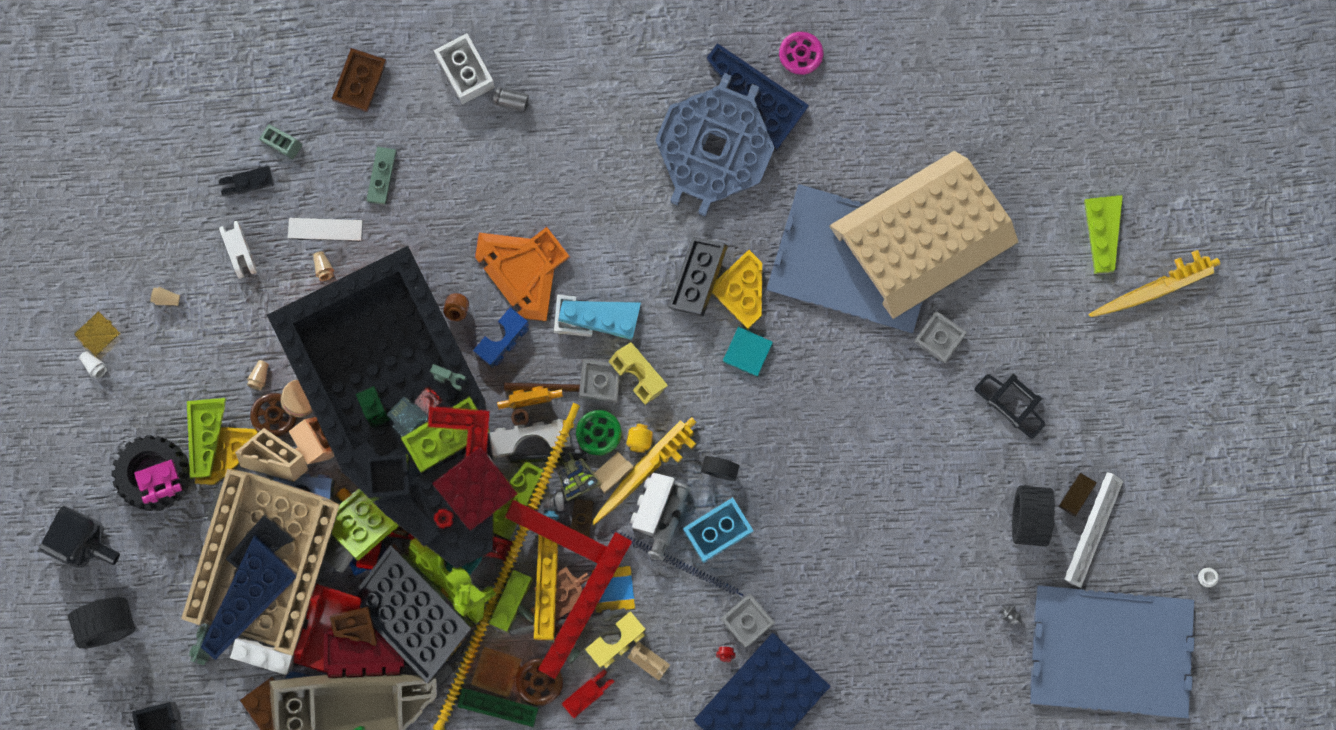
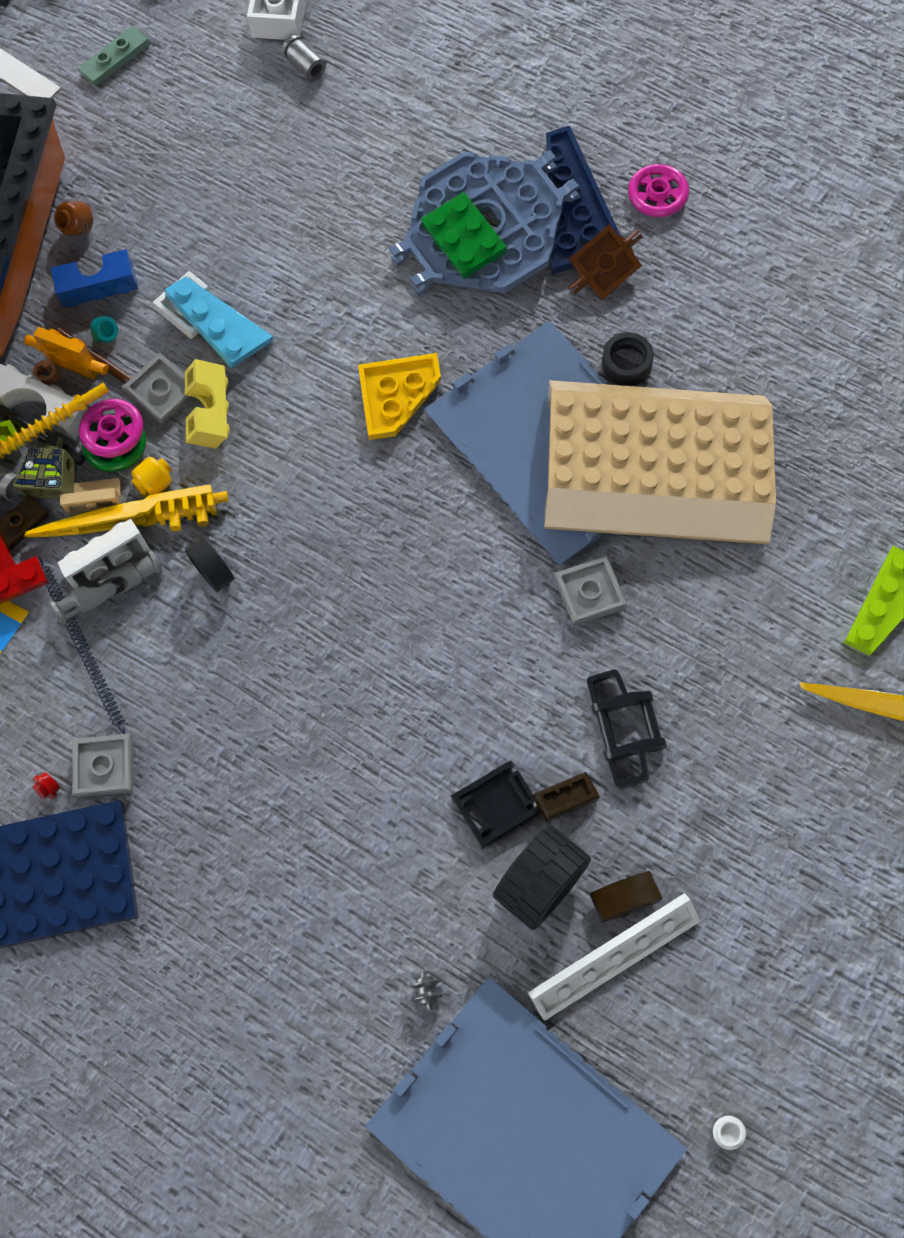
camera: 40 degrees right, 10 degrees down
orange plate [475,227,570,321] -> none
plate [668,237,728,317] -> none
medium azure brick [683,498,753,563] -> none
teal tile [722,327,773,377] -> none
none -> dark pink plate [79,399,143,458]
none -> teal tile [90,316,118,343]
none -> green plate [421,192,507,279]
none -> black container [451,761,541,849]
none -> dark brown plate [533,772,600,823]
none -> reddish brown plate [568,224,643,301]
none -> black tyre [602,332,654,386]

